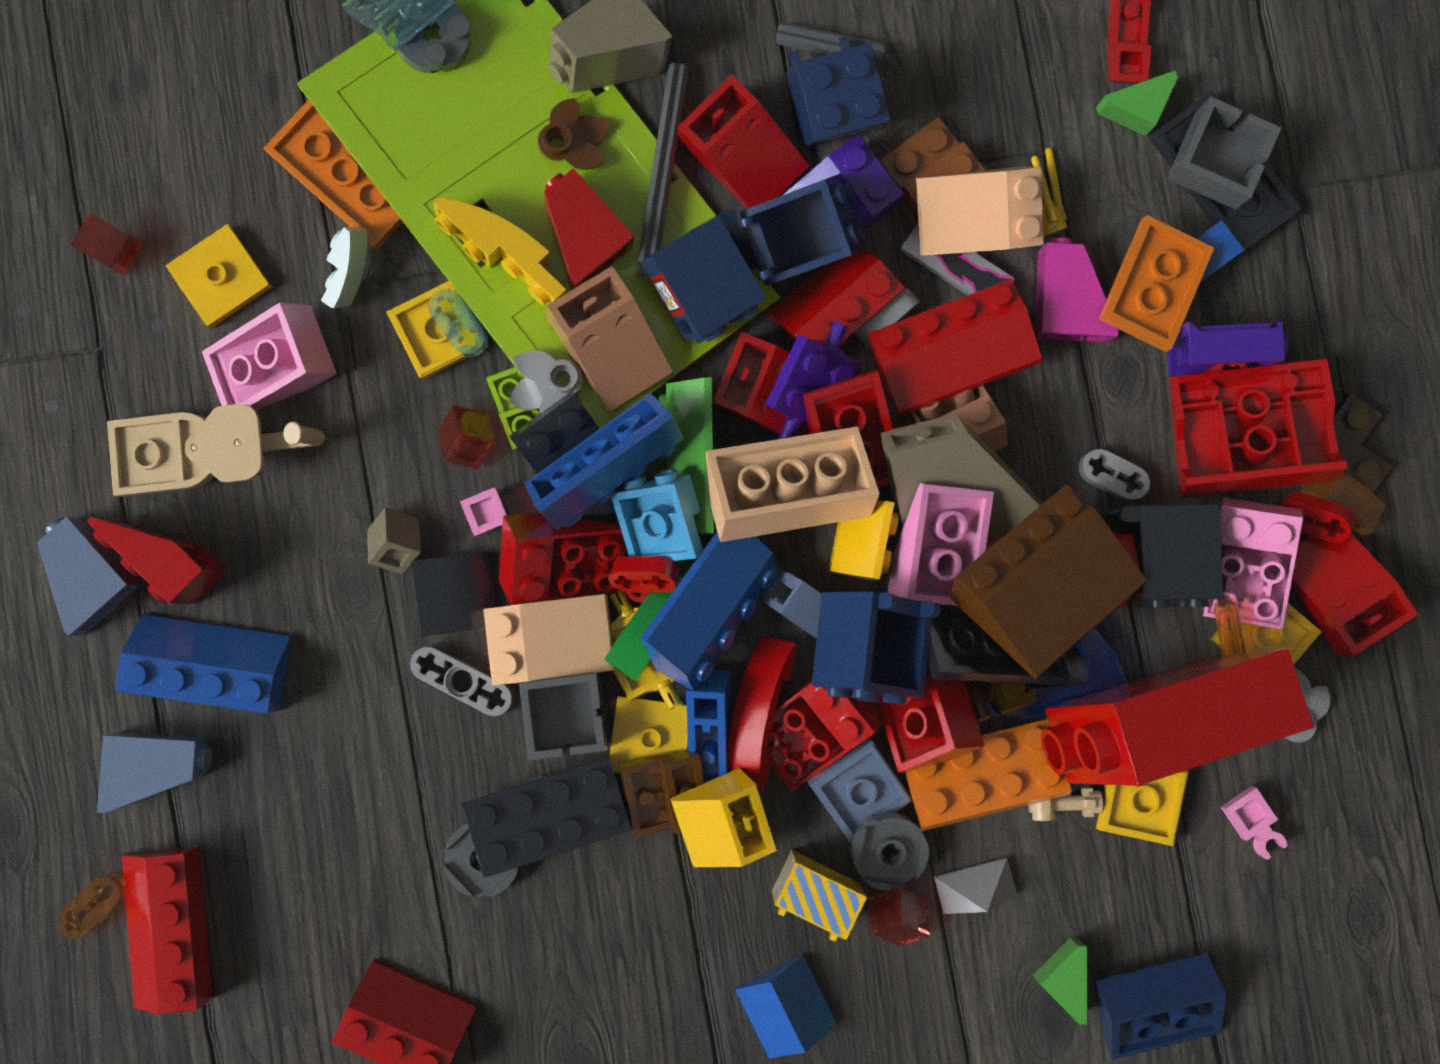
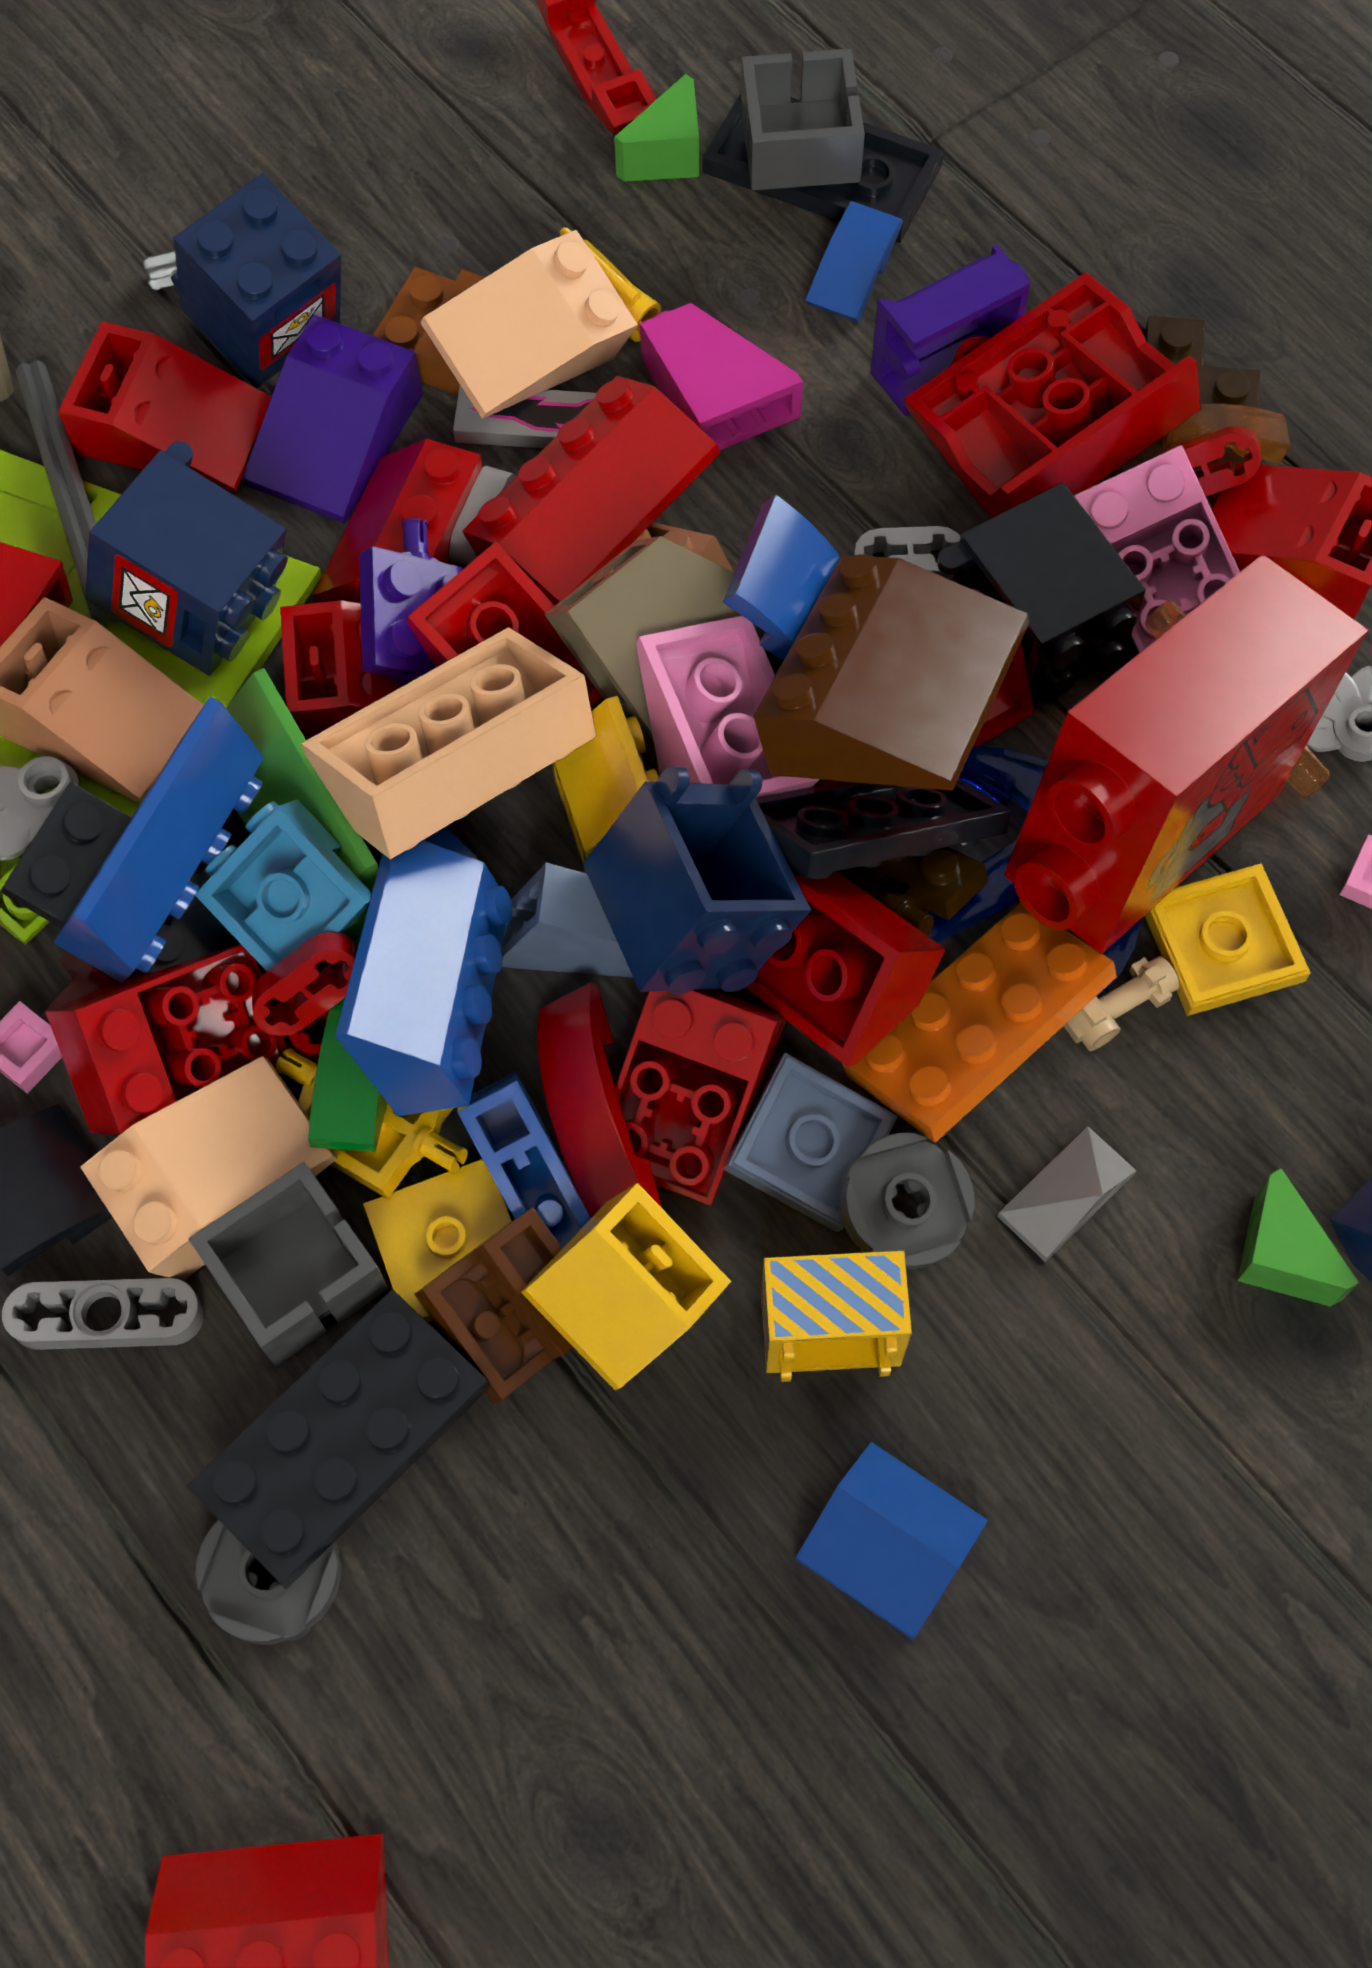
camera: 25 degrees left, 20 degrees down
dark blue container [739,173,868,286] -> none
clear red panel [869,887,930,946] -> none
orange plate [1098,215,1214,352] -> none
none -> blue slope [723,495,841,661]

